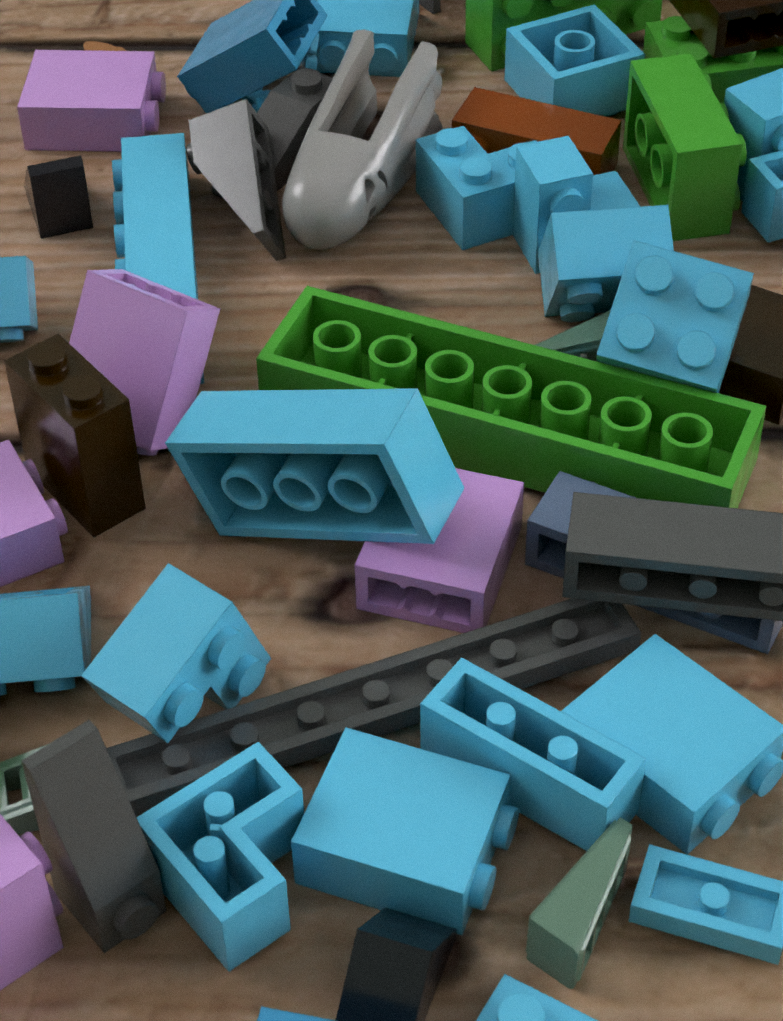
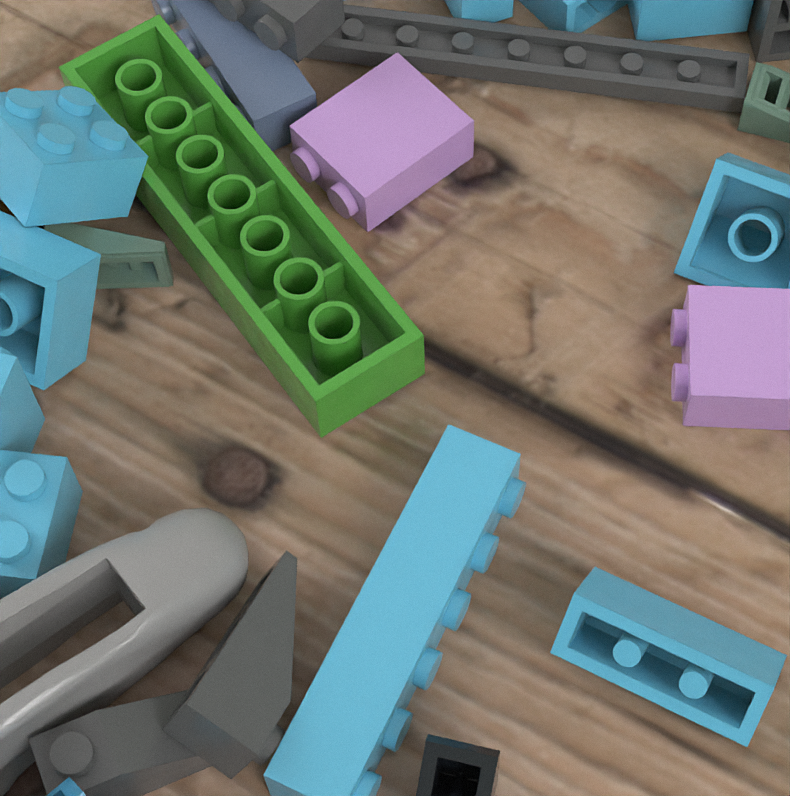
camera: 145 degrees left, 15 degrees up
dark brown brick [4,334,146,538] -> none
lavender brick [69,269,220,456] -> none
medium azure brick [81,563,271,743] -> none
medium azure brick [165,388,464,544] -> none

